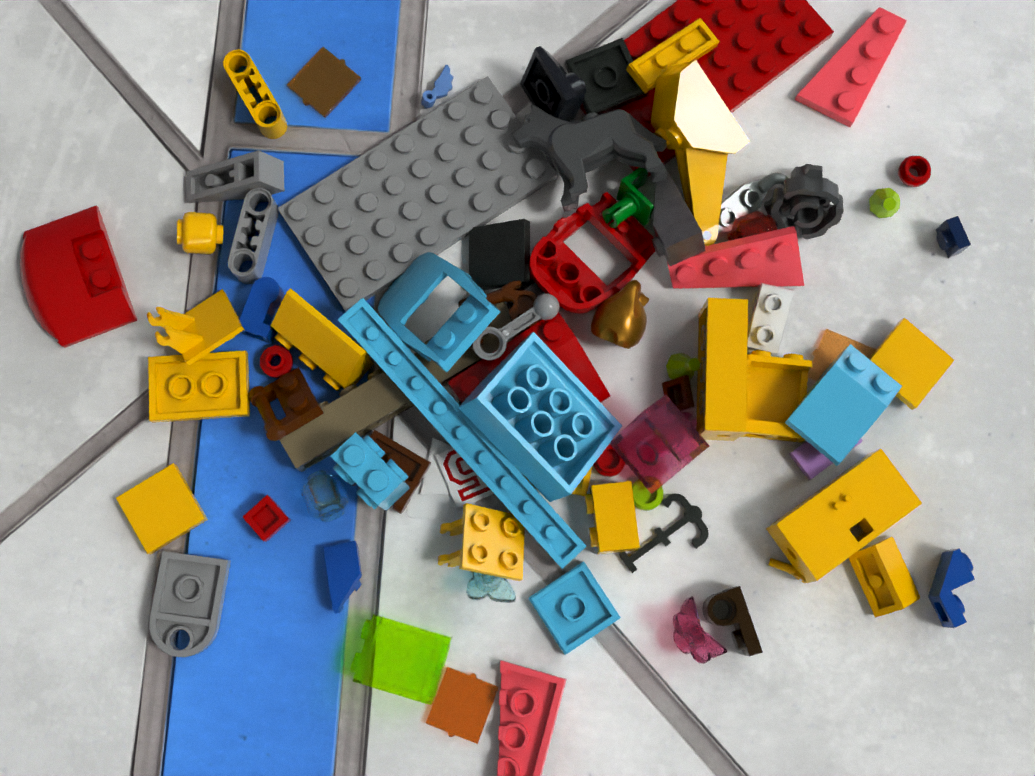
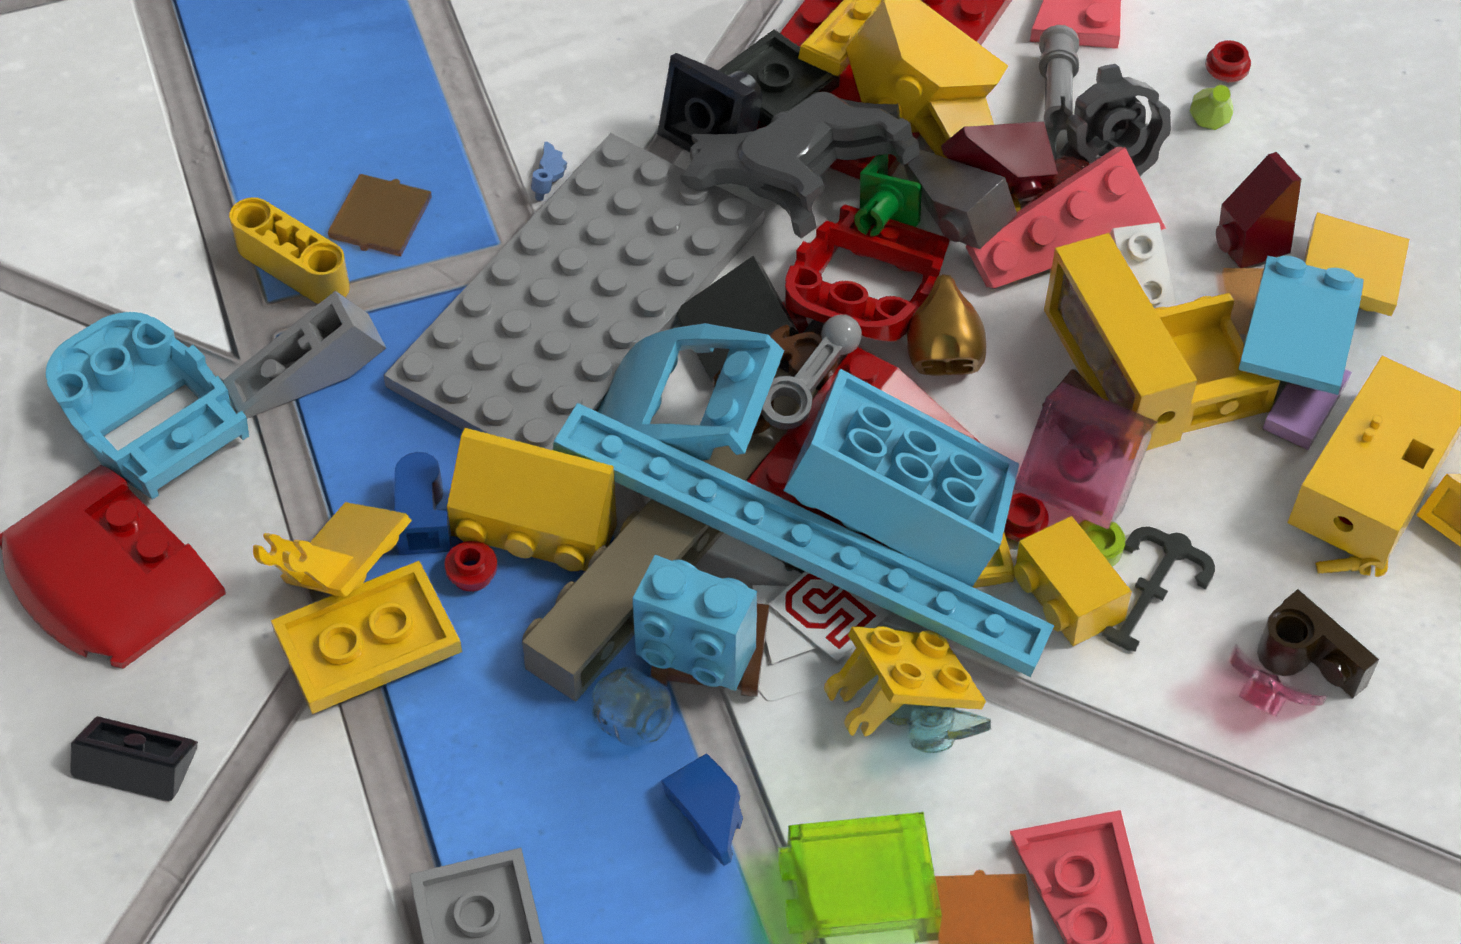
camera: 25 degrees left, 25 degrees down
yellow tile [116,463,208,555] -> none
yellow head [177,212,223,255] -> none
light grey beam [228,188,279,284] -> none
red plate [243,495,291,542] -> none
reddish brown plate [248,367,324,441] -> none
medium azure tile [528,562,621,655] -> none
lime rock [666,353,700,380] -> none
dark blue plate [936,216,971,258] -> none
none -> medium azure slope [46,312,249,500]
none -> black slope [70,716,198,801]
none -> dark red slope [941,121,1058,199]
none -> light grey pin [1039,25,1079,130]
none -> dark red slope [1215,152,1302,269]

